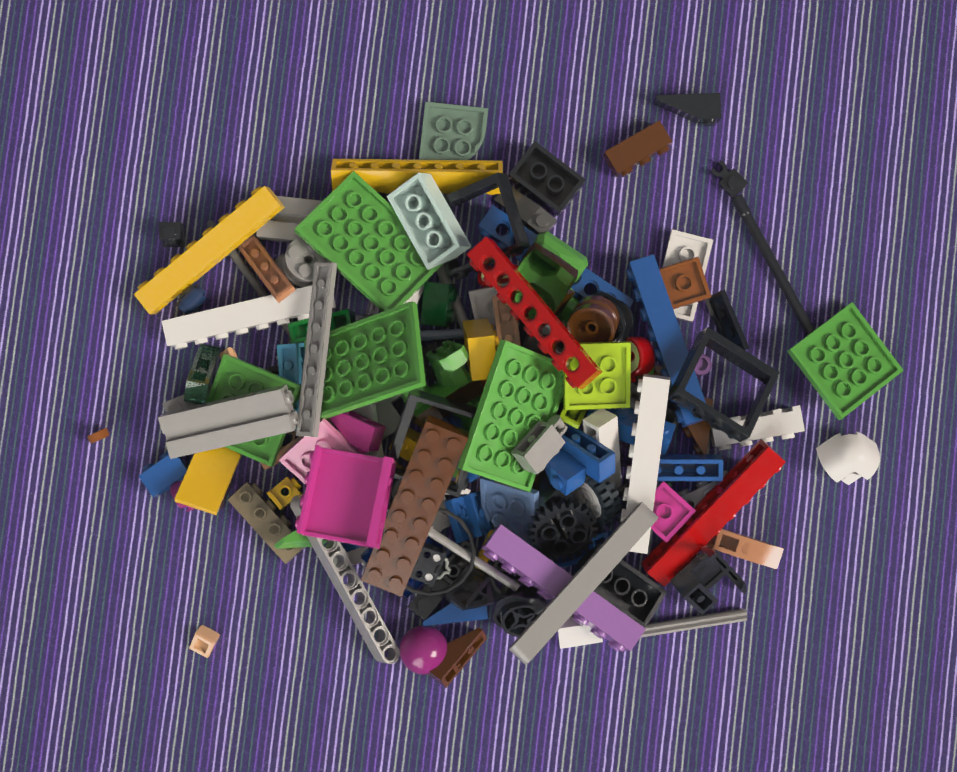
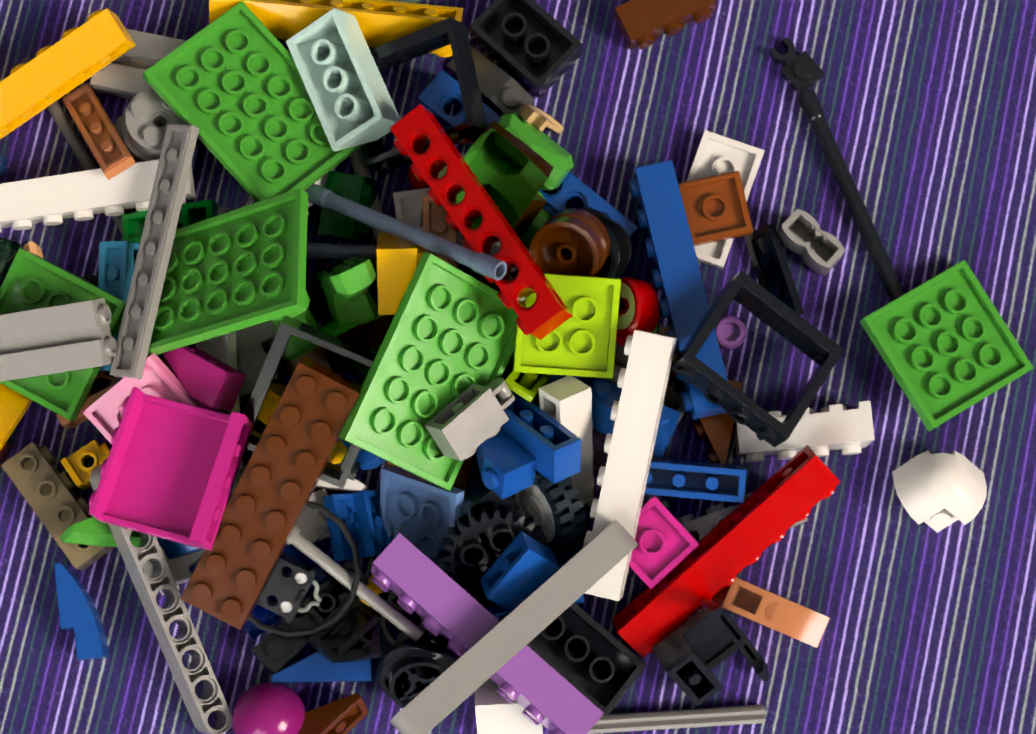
camera: 10 degrees right, 5 degrees down
none -> blue slope [54,563,110,661]
none -> sand blue piece [305,183,507,281]
none -> blue brick [480,531,559,612]
none -> tan piece [519,103,563,134]
none -> light grey brick [778,209,845,276]

